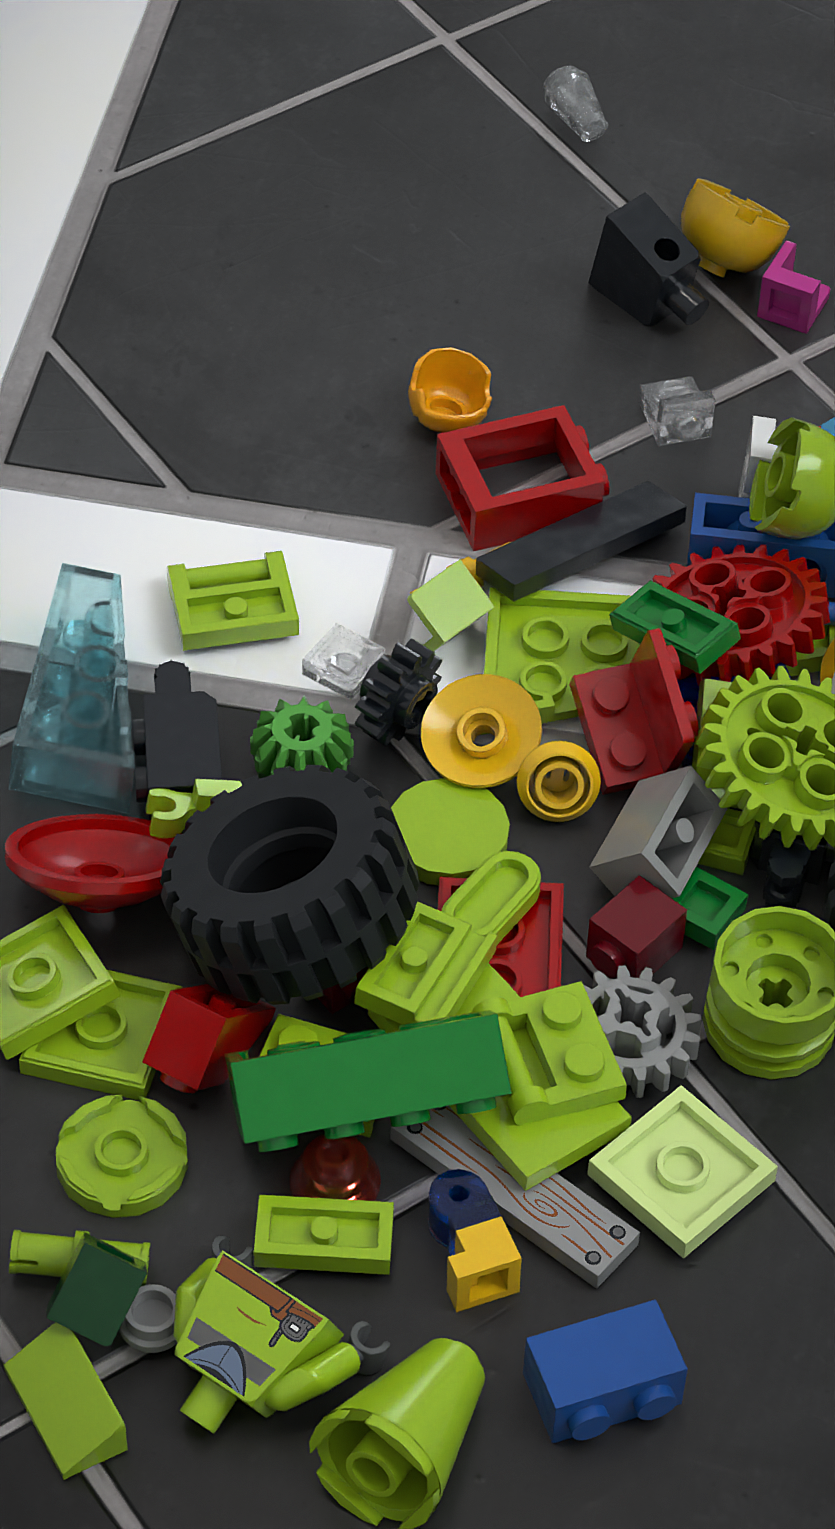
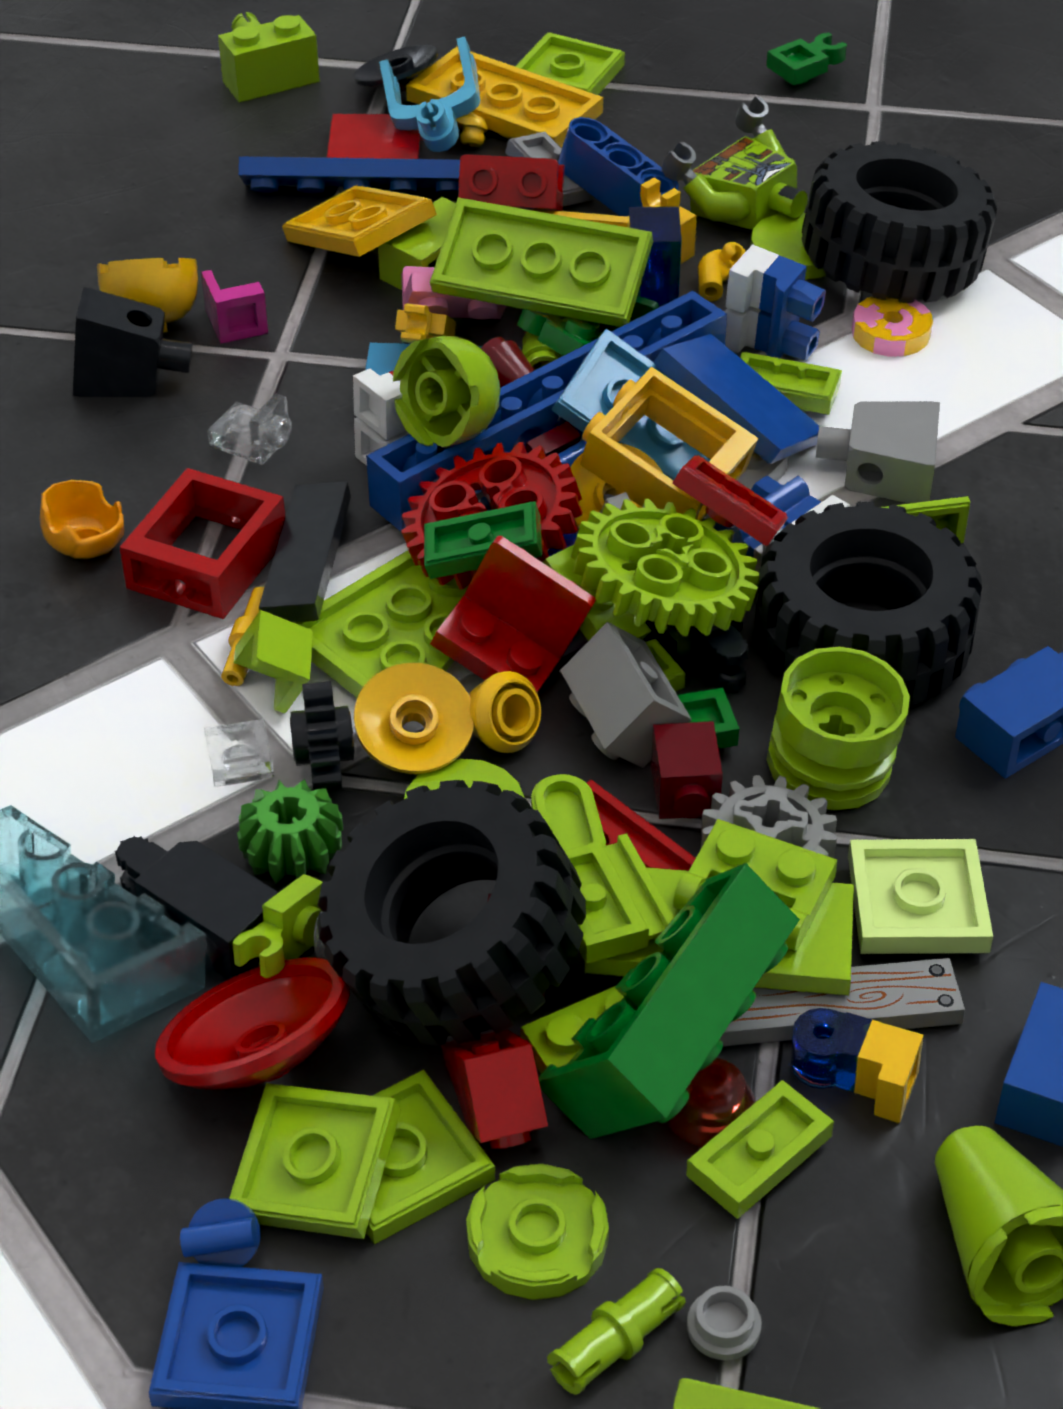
camera: 45 degrees left, 5 degrees down
dark green panel [46,1232,147,1346] -> none
lime plate [167,550,299,651] -> none
lime torso [173,1236,390,1434] -> none

